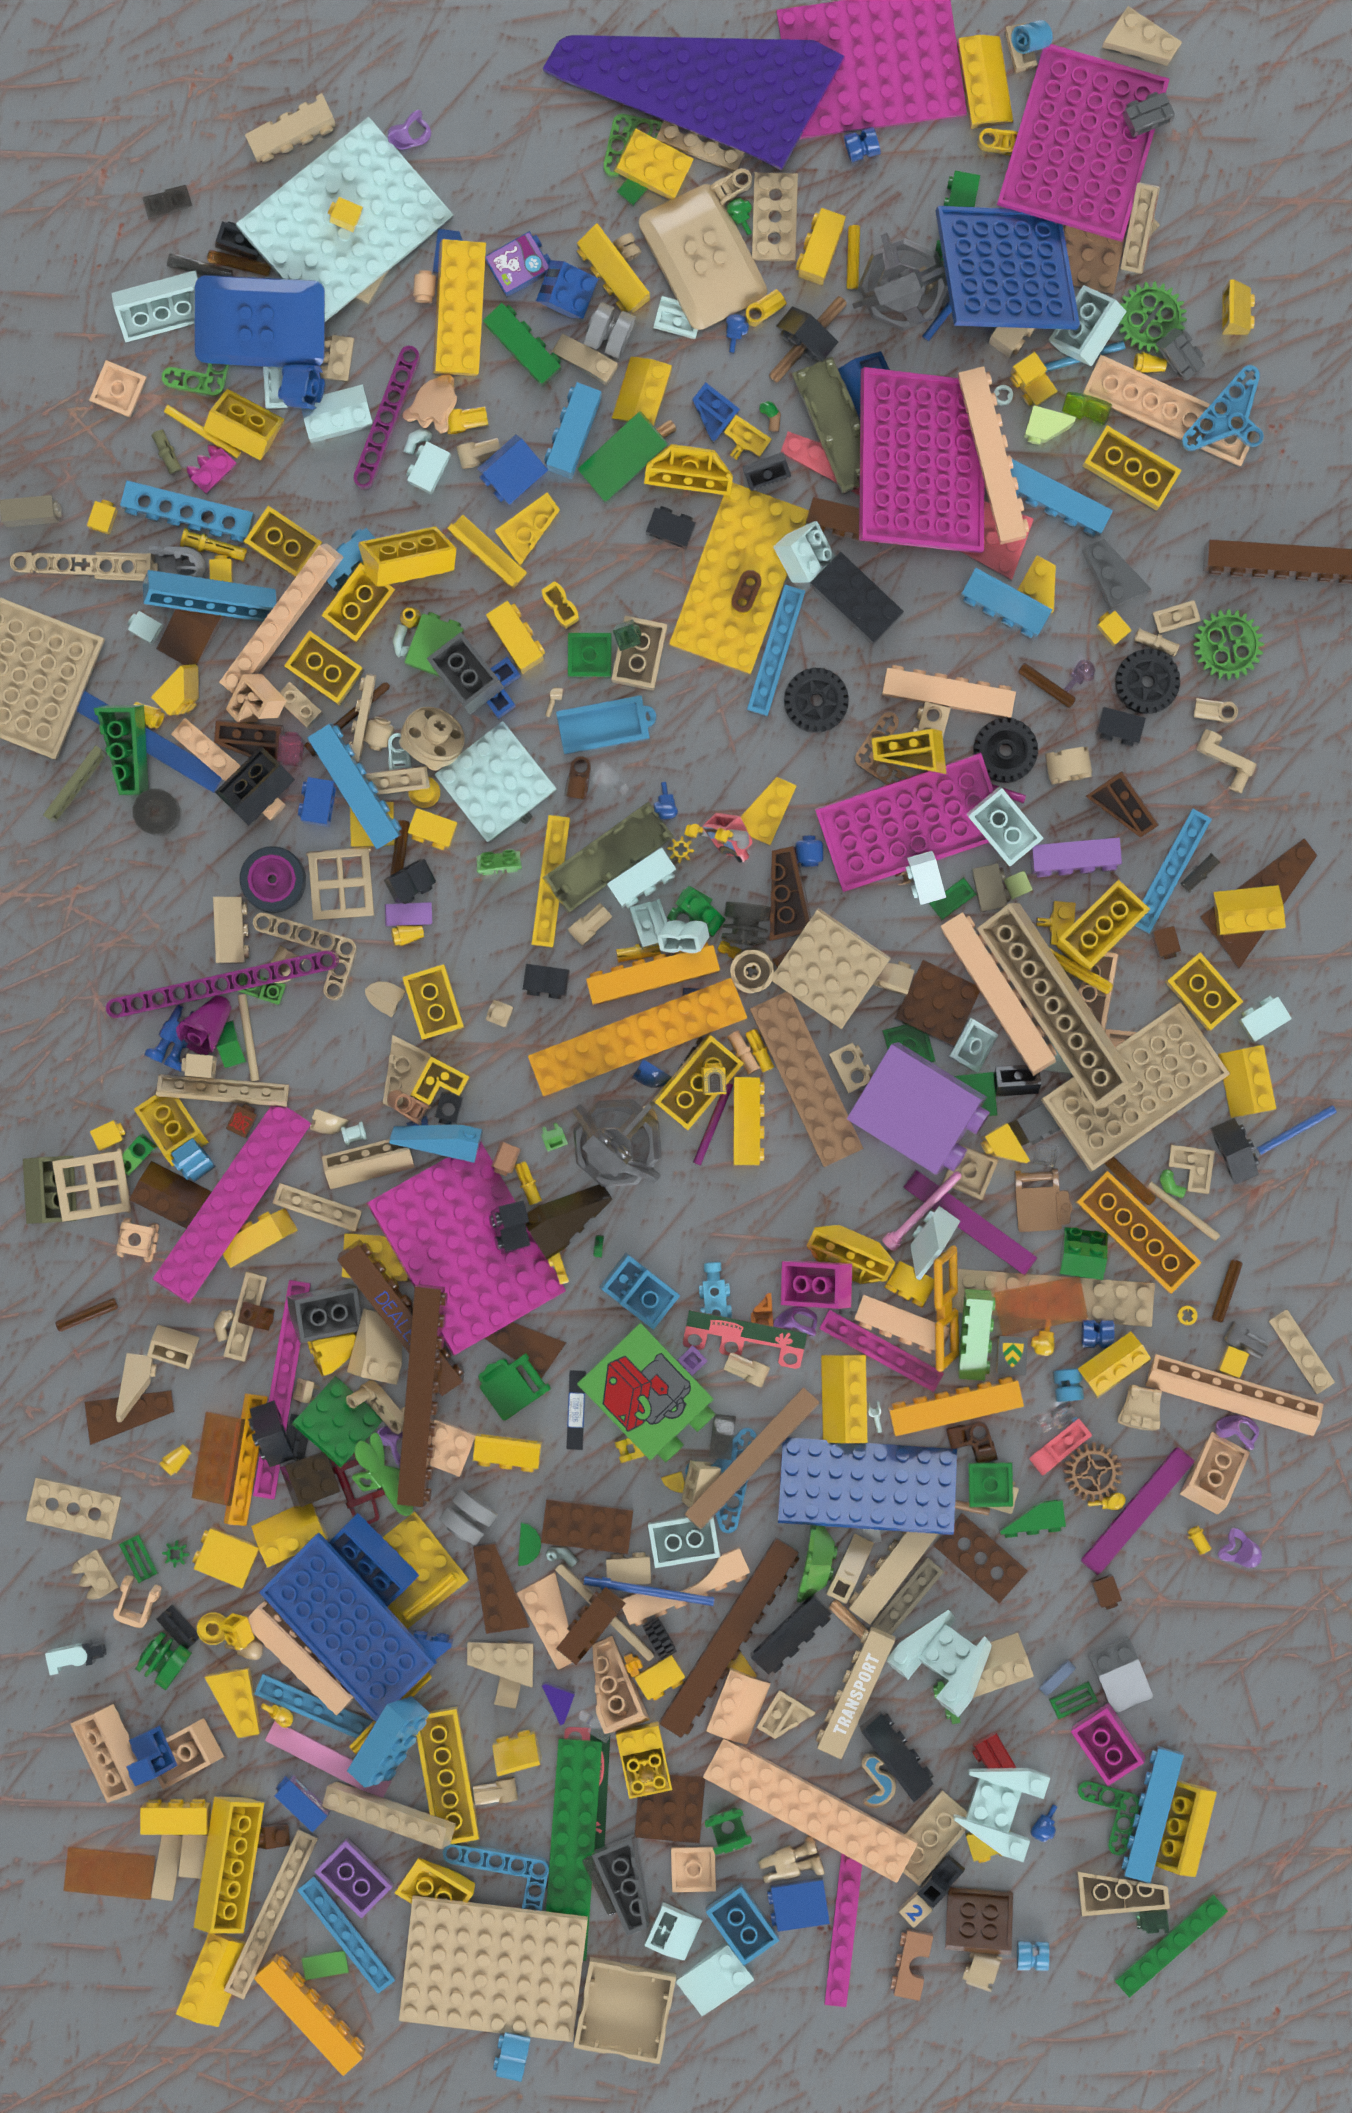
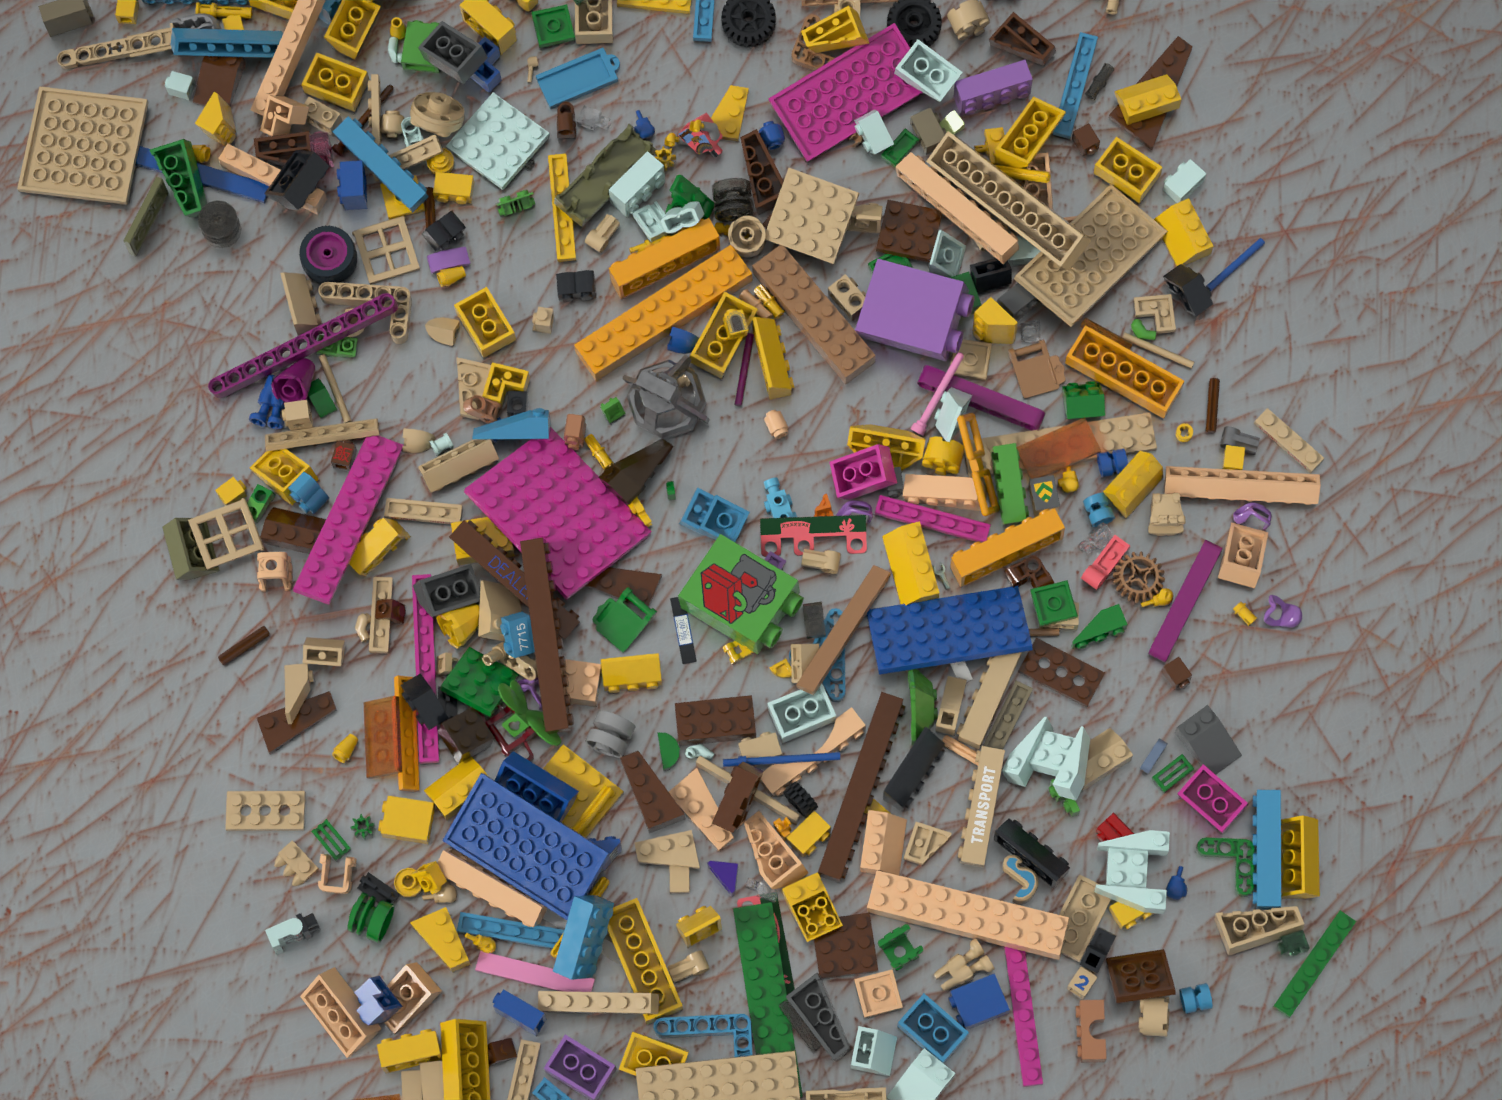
camera: 10 degrees left, 15 degrees down
black brick [489,1200,530,1254] -> none
none -> dark azure brick [500,611,535,658]
none -> light nougat brick [764,410,789,439]

